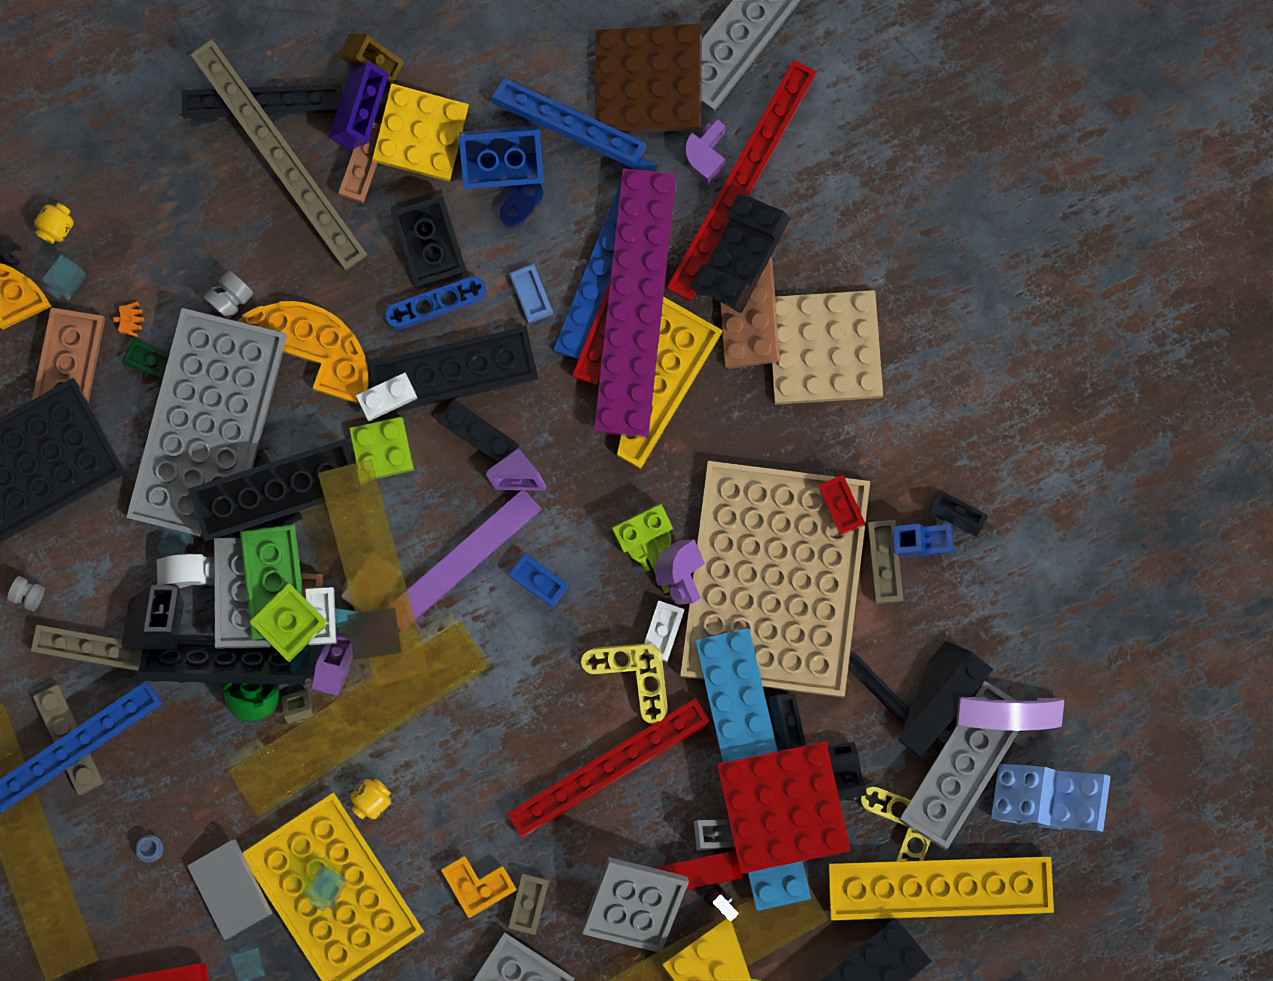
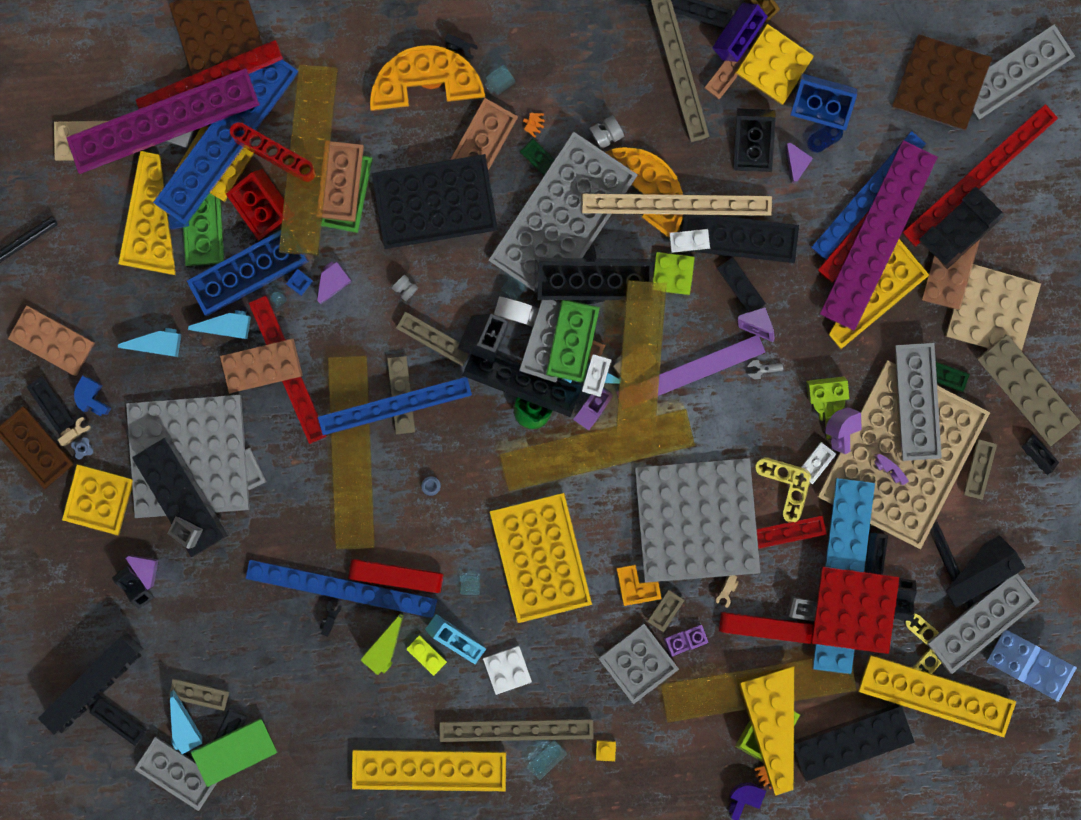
camera: 15 degrees right, 10 degrees up
yellow head [34,203,74,244] -> none
light grey tile [187,839,273,940] -> none
lime plate [250,583,329,662] -> none
dark tan plate [282,689,314,724] -> none
clear light blue brick [305,866,348,911] -> none
clear smoke piece [347,608,402,660] -> none
yellow head [350,778,392,820] -> none
blue beam [386,276,487,330] -> none
blue plate [492,78,646,168] -> none
medium blue tile [509,264,553,324] -> none
blue plate [509,553,569,608] -> none
light grey plate [581,857,689,953] -> none
medium lavender brick [686,119,726,186] -> none
plate [704,884,738,921] -> none
red plate [818,474,866,536] -> none
blue brick [893,524,955,558] -> none
lavender slope [956,697,1064,730] -> none
none -> tan plate [581,194,772,215]
none -> light grey plate [635,458,760,583]
none -> medium lavender slope [663,625,709,657]
none -> tan plate [715,575,739,608]
none -> light grey bar [747,360,783,379]
none -> medium lavender slope [785,143,813,183]
none -> medium lavender slope [874,454,909,485]
none -> light grey plate [895,343,942,461]
none -> dark green tile [936,362,970,392]
none -> dark tan plate [977,334,1080,447]

